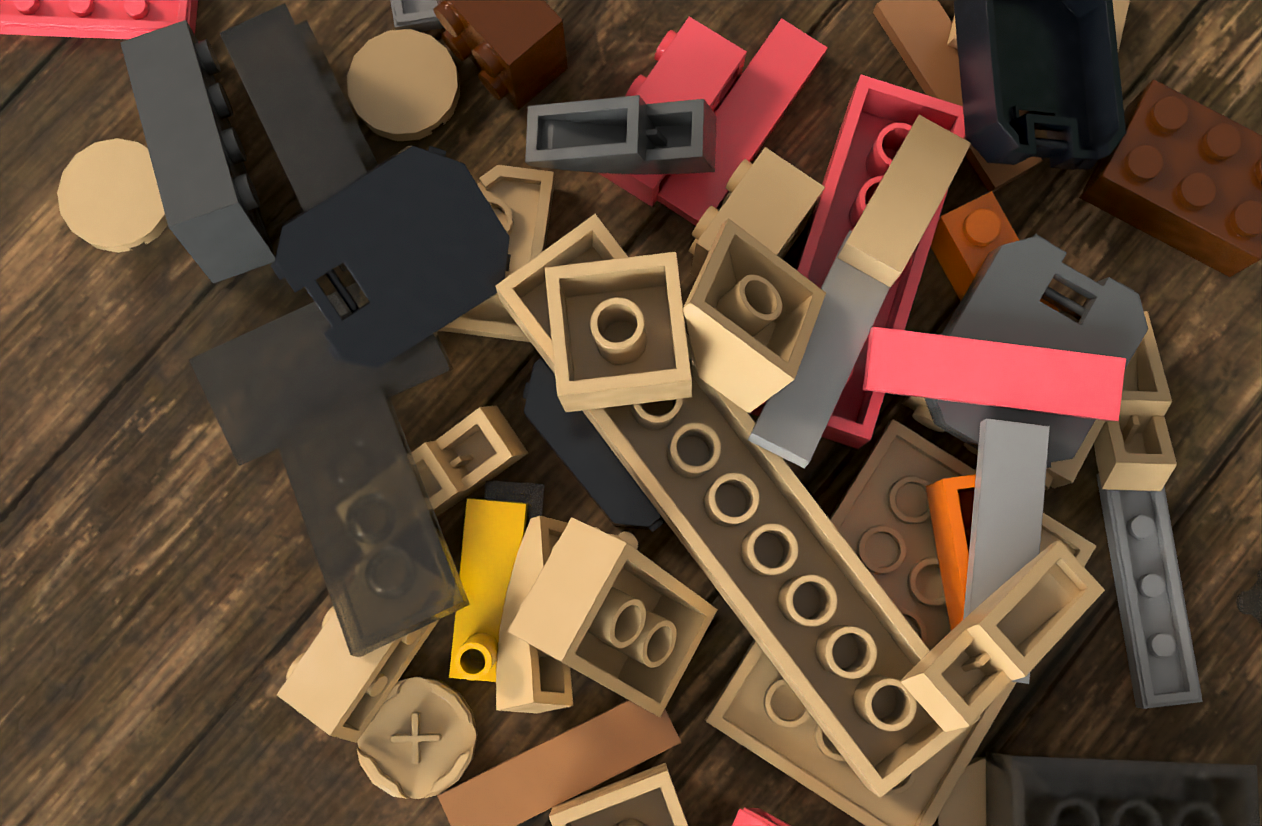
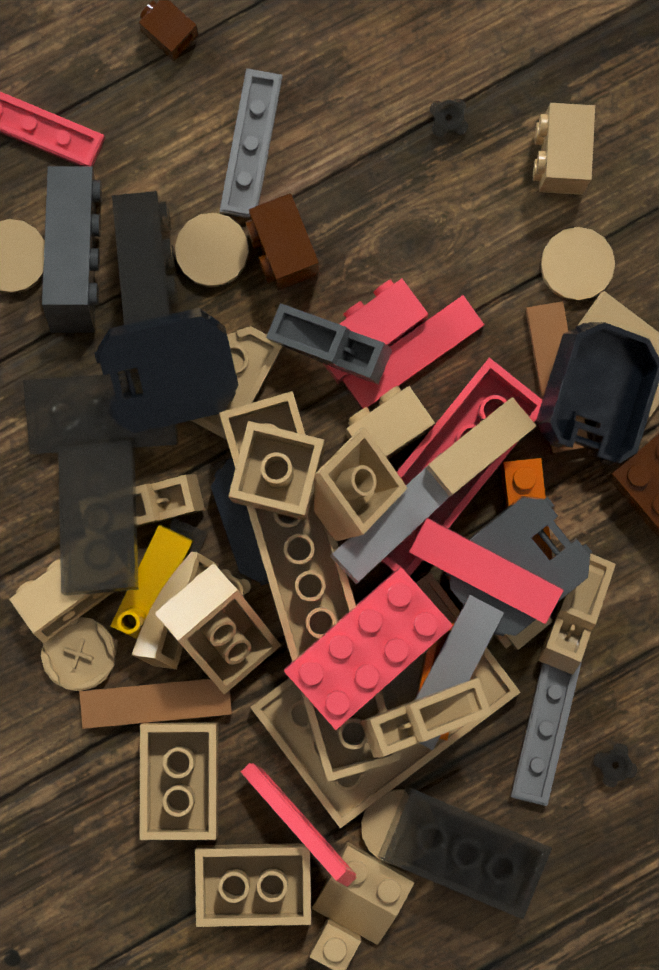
camera: 20 degrees right, 5 degrees up
none -> coral brick [284,567,453,730]

